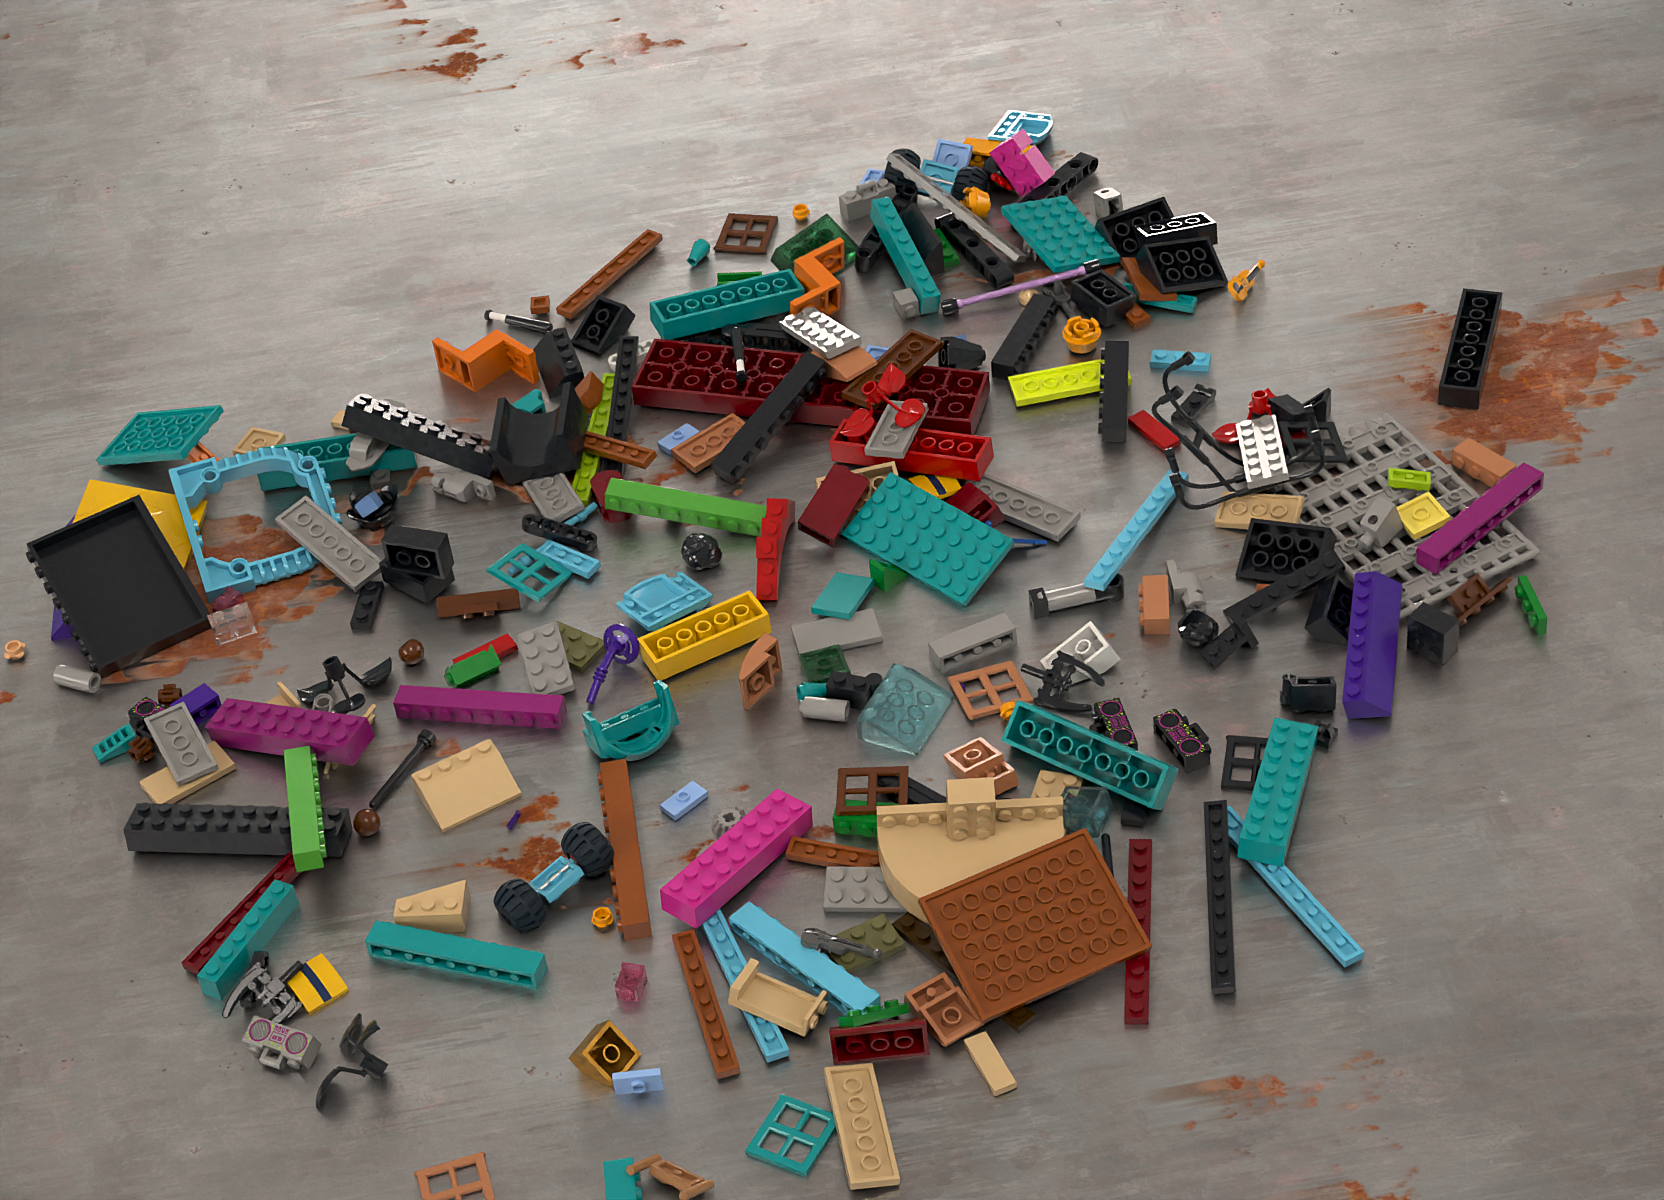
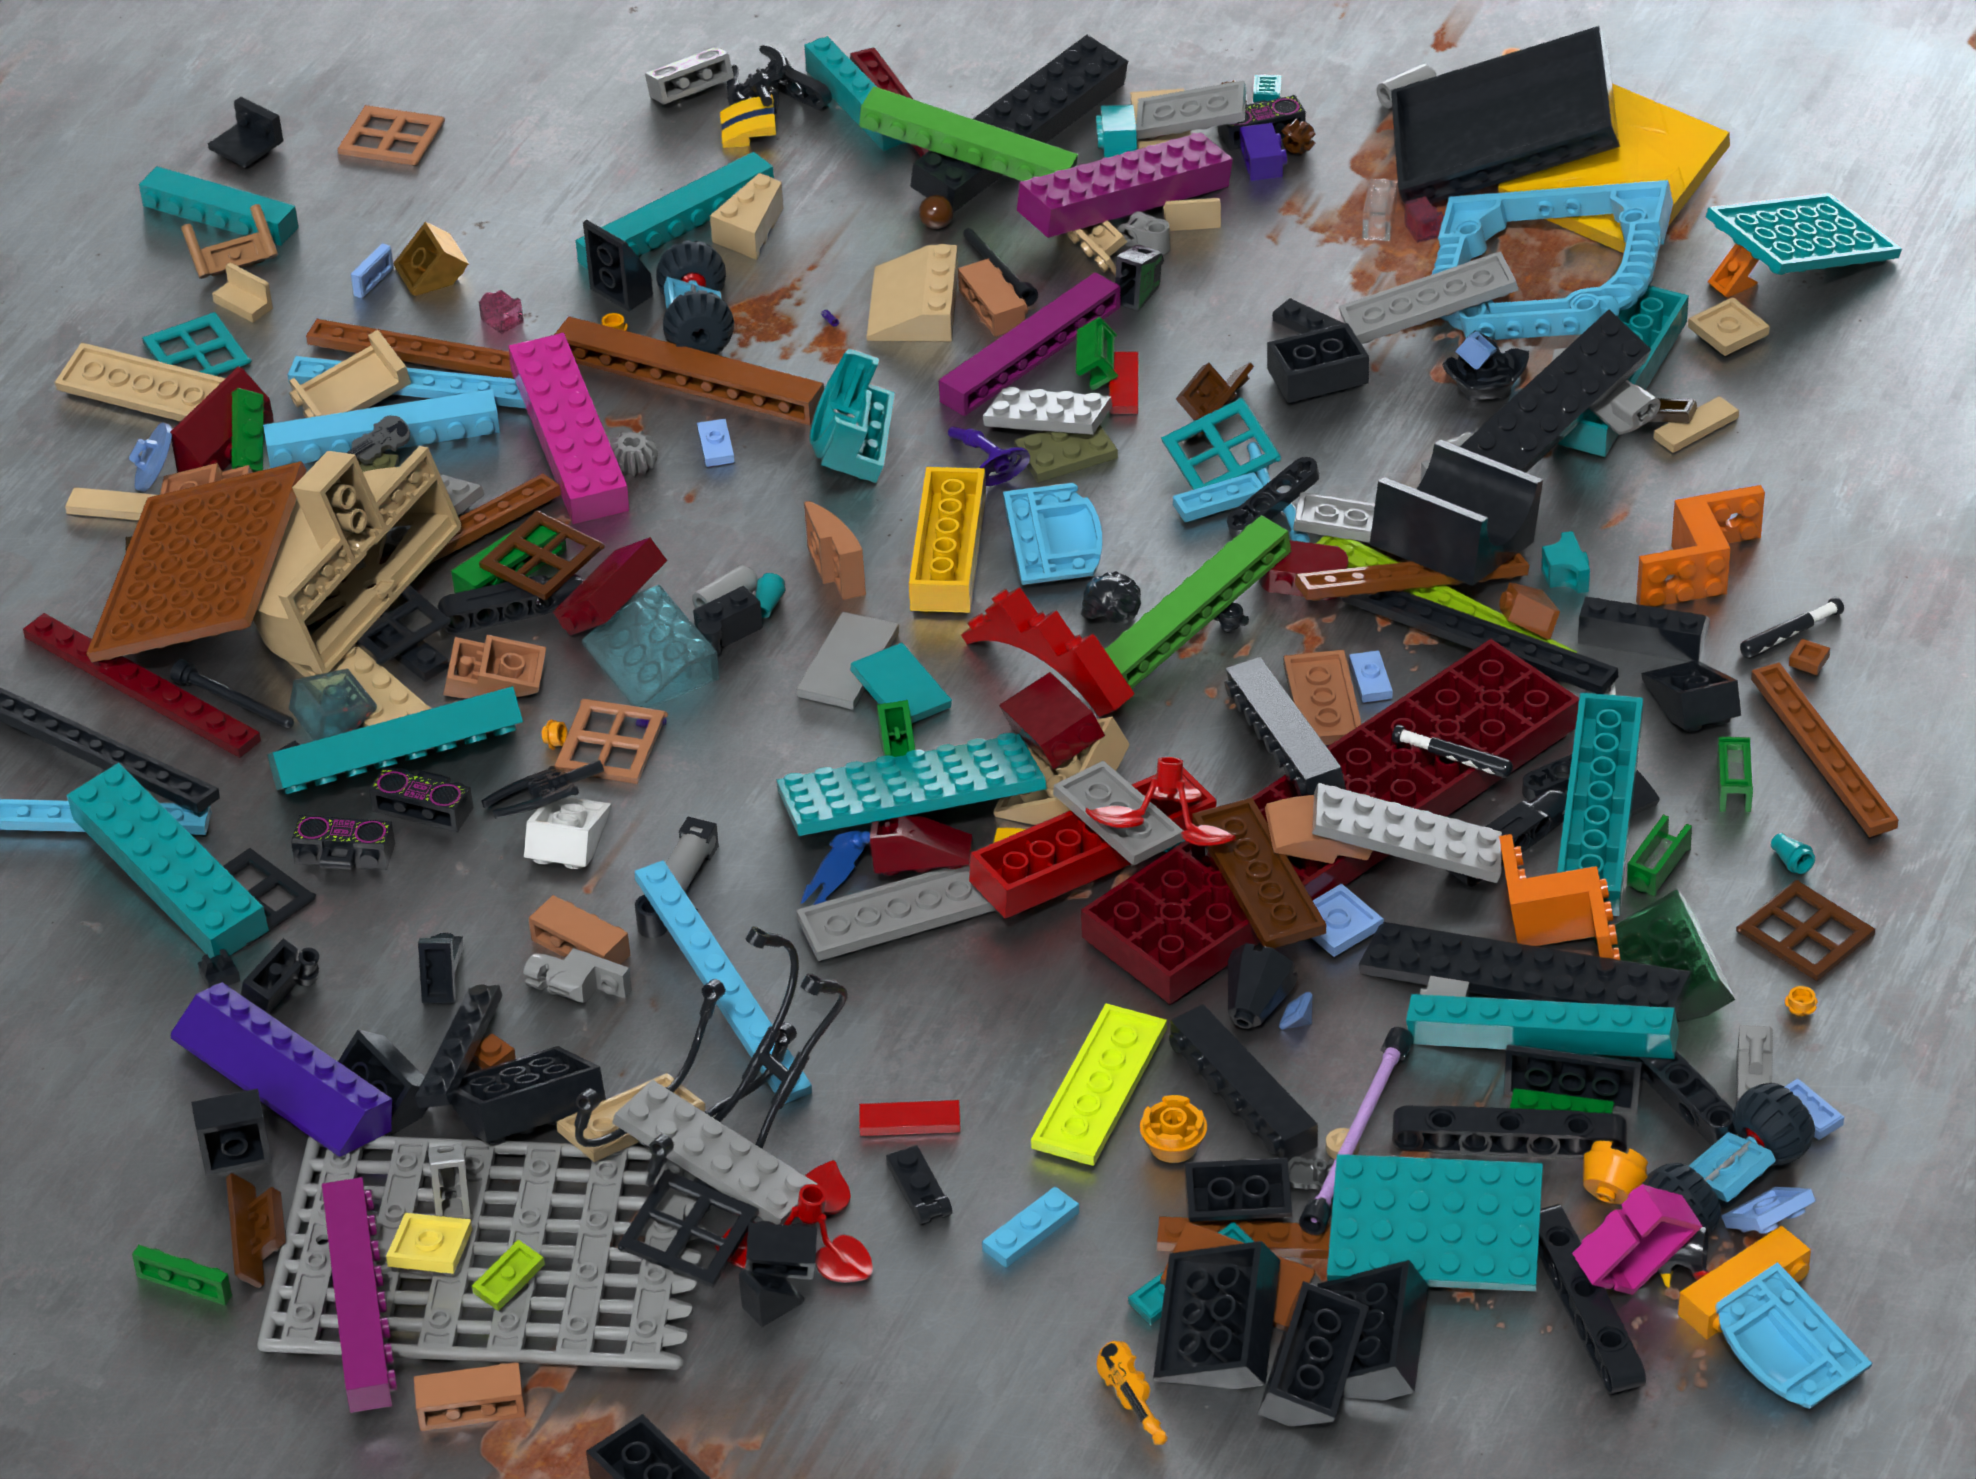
camera: 120 degrees right, 0 degrees up
black plant [297,656,392,714] -> none
black plant [315,1013,388,1110] -> none
black brick [381,524,454,580] -> none
reddish brown piece [398,639,424,665] -> none
clear green plate [798,644,851,683] -> none
light grey plate [886,153,1028,263] -> none
light grey brick [928,613,1017,673] -> none
light grey torso [1094,188,1123,219] -> none
black brick [1098,340,1129,442] -> none
black hair [1178,610,1219,646] -> none
none -> medium blue shield [129,422,172,492]
none -> tan panel [212,263,273,323]
none -> dark red brick [553,537,667,636]
none -> black slope [583,220,653,311]
none -> nougat brick [958,259,1028,337]
none -> teal wedge [1096,105,1137,158]
none -> black torso [1115,245,1164,311]
none -> black plate [1359,922,1692,1014]
none -> green window [1717,737,1754,812]

